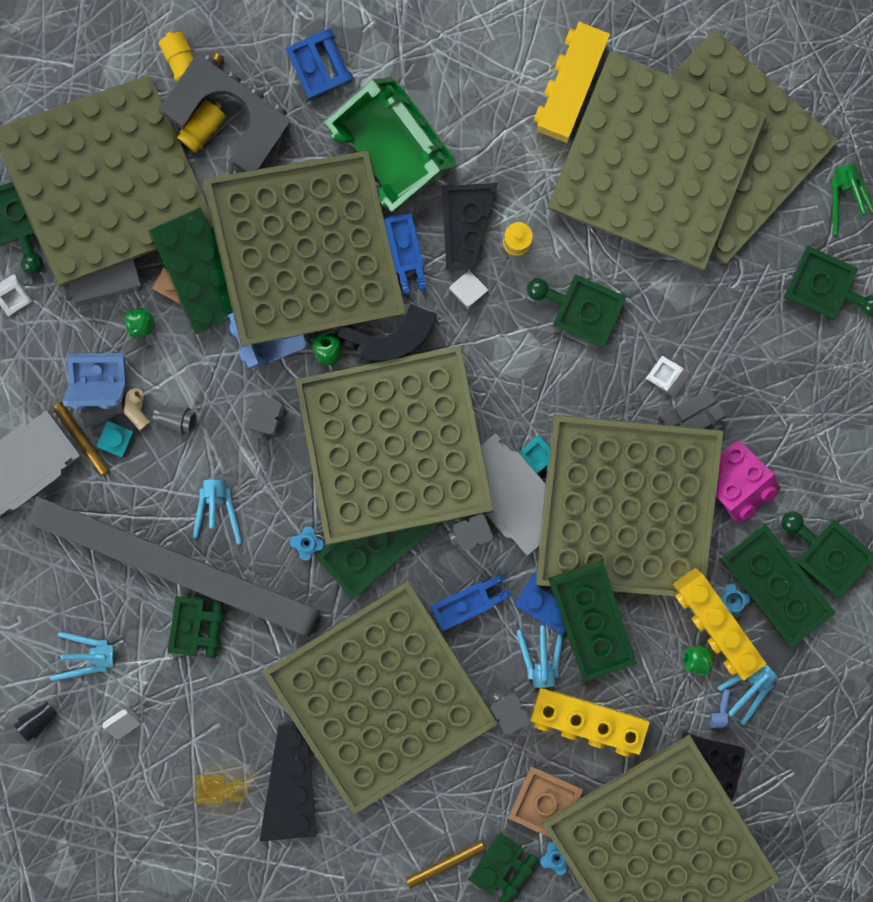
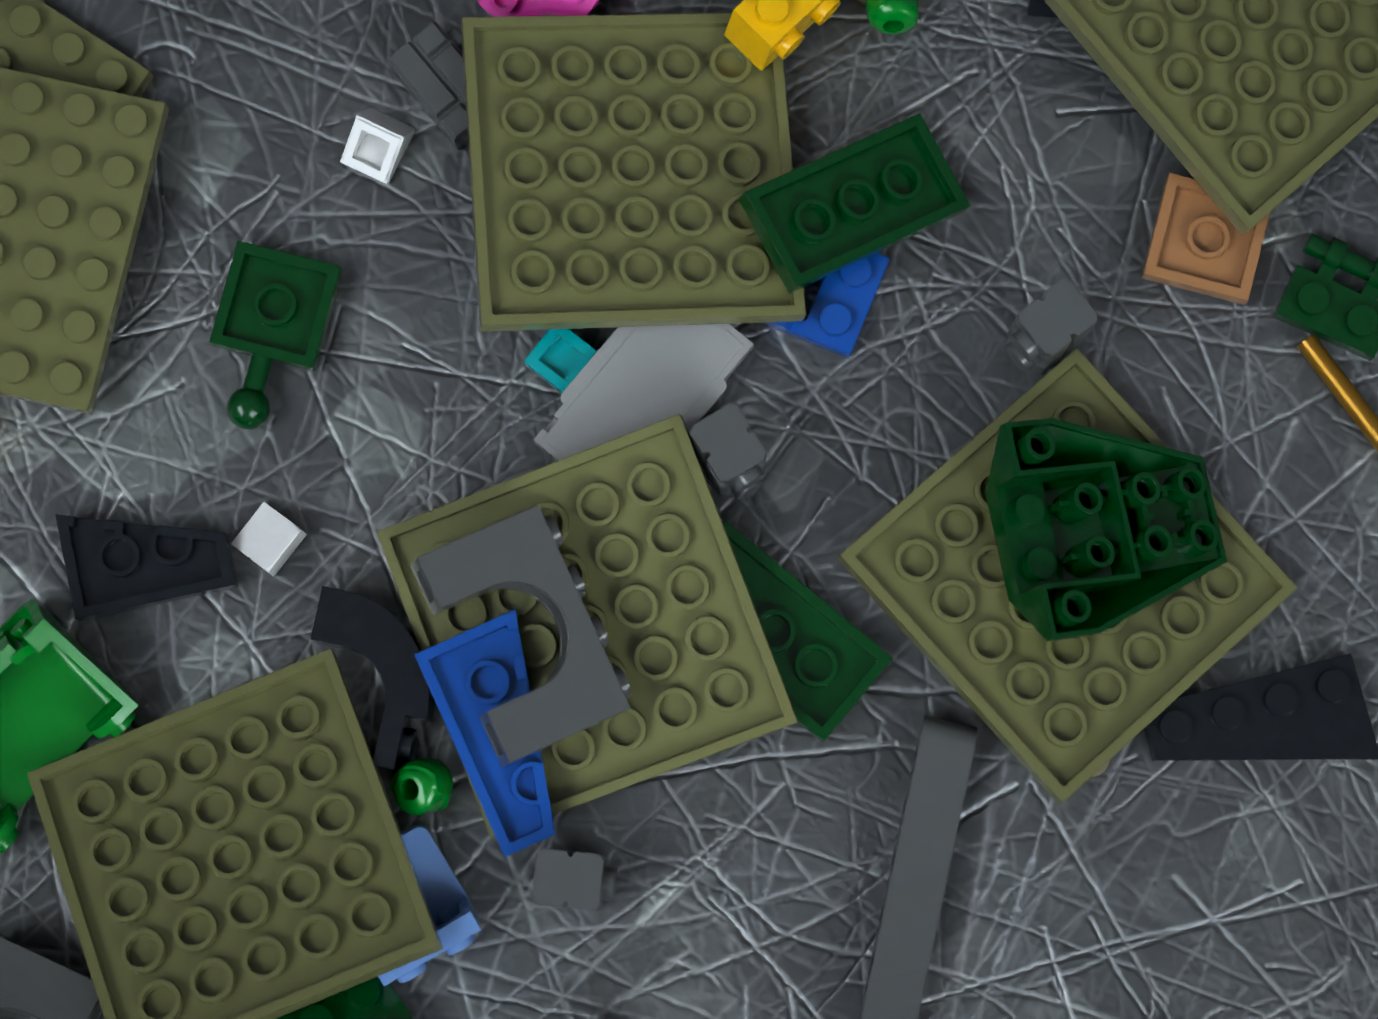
camera: 95 degrees left, 5 degrees down
dark green plate [168,596,225,659] -> none
medium azure plant [193,480,242,545] -> none
clear yellow plate [195,774,245,805] -> none
dark azure plate [290,527,324,560] -> none
blue hinge [384,213,427,295] -> none
blue hinge [430,574,512,631] -> none
yellow piece [503,222,533,256] -> none
medium azure plant [517,625,563,688] -> none
yellow brick [529,688,650,757] -> none
dark azure plate [540,841,567,875] -> none
none -> dark grey arch [410,505,632,768]
none -> blue wing [414,610,555,857]
none -> dark green wedge [985,418,1227,642]

